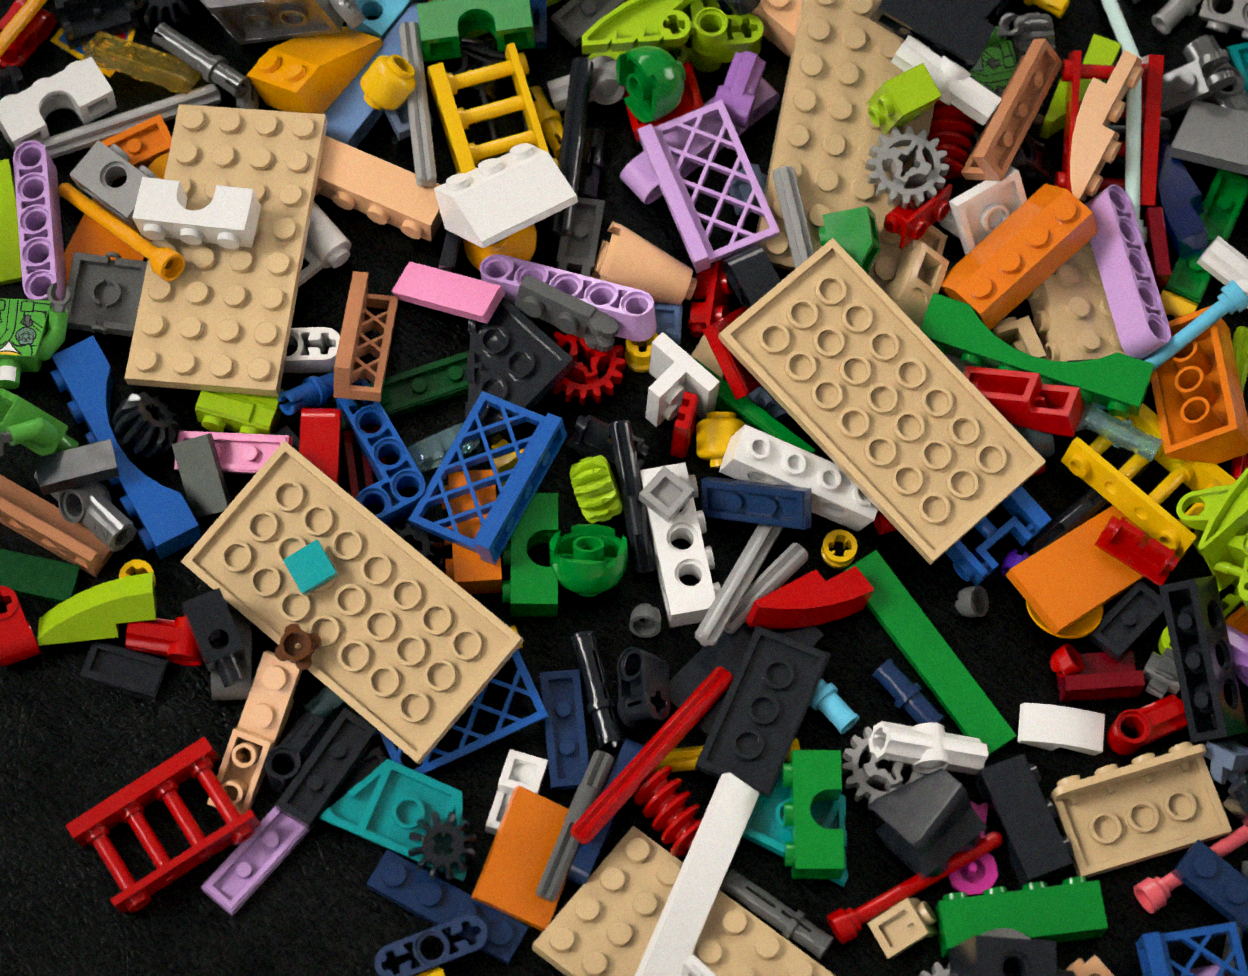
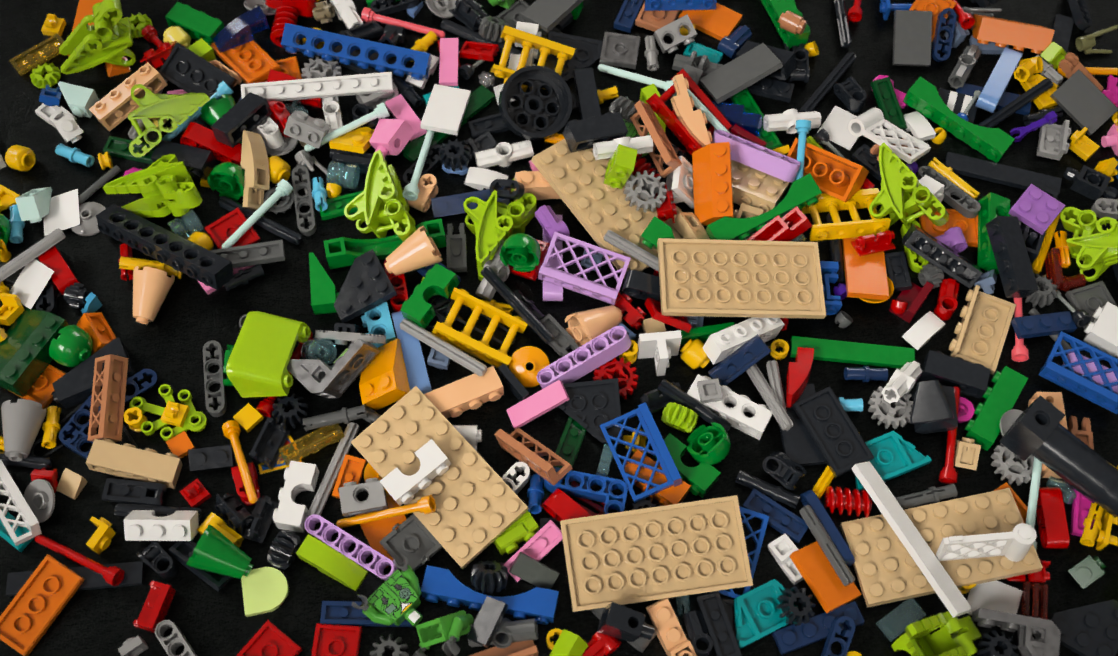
camera: 45 degrees left, 5 degrees down
reddish brown plate [275,624,322,670] -> none
teal tile [283,539,339,596] -> none
yellow head [360,54,416,111] -> none
white slope [434,143,578,248] -> none
dark grey hinge [515,275,619,353] -> none
red axle [570,666,733,845] -> none
dark grey hinge [629,603,662,638] -> none
red tile [671,391,699,459] -> none
green arch [782,750,845,879] -> none
clear light blue pin [1082,405,1163,462] -> none

